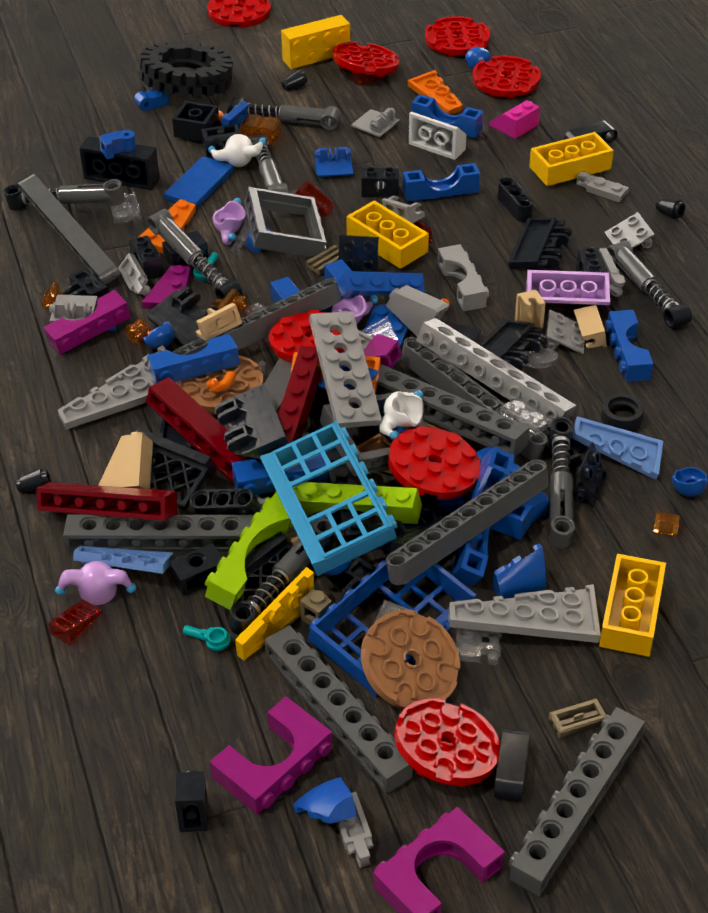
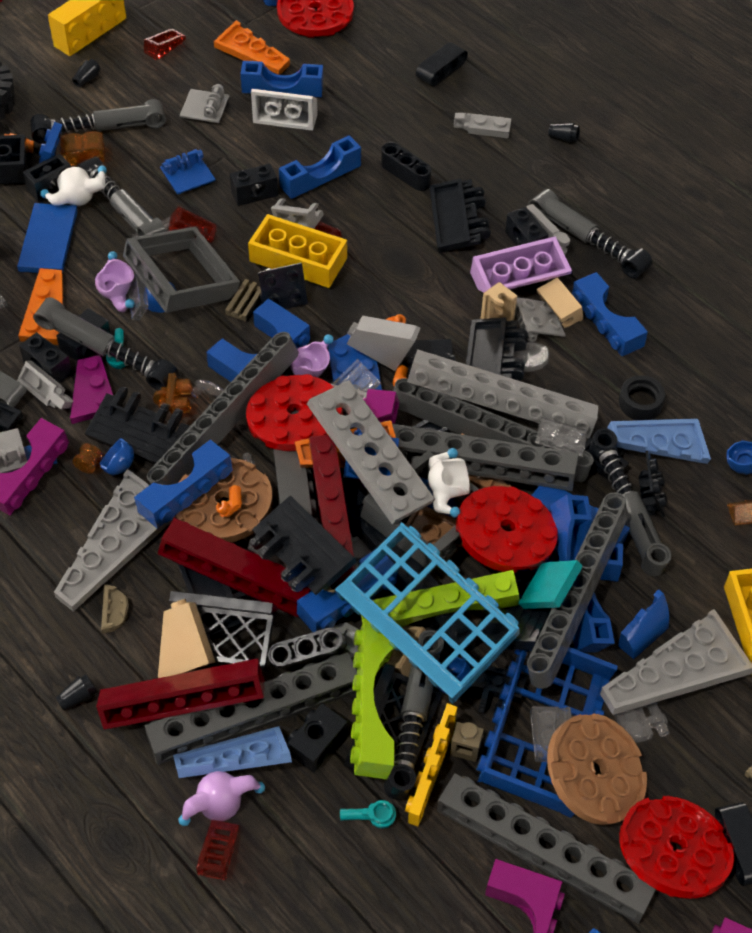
camera: 25 degrees left, 10 degrees up
tan panel [196,303,242,341] -> none
red plate [332,42,399,77] -> none
blue arch [338,271,425,299] -> none
light grey arch [438,244,489,312] -> none
dark pink slope [489,100,540,139] -> none
yellow brick [529,132,614,186] -> none
light grey hinge [605,212,655,249] -> none
none -> dark tan tile [101,585,130,634]
none -> teal tile [518,560,583,609]

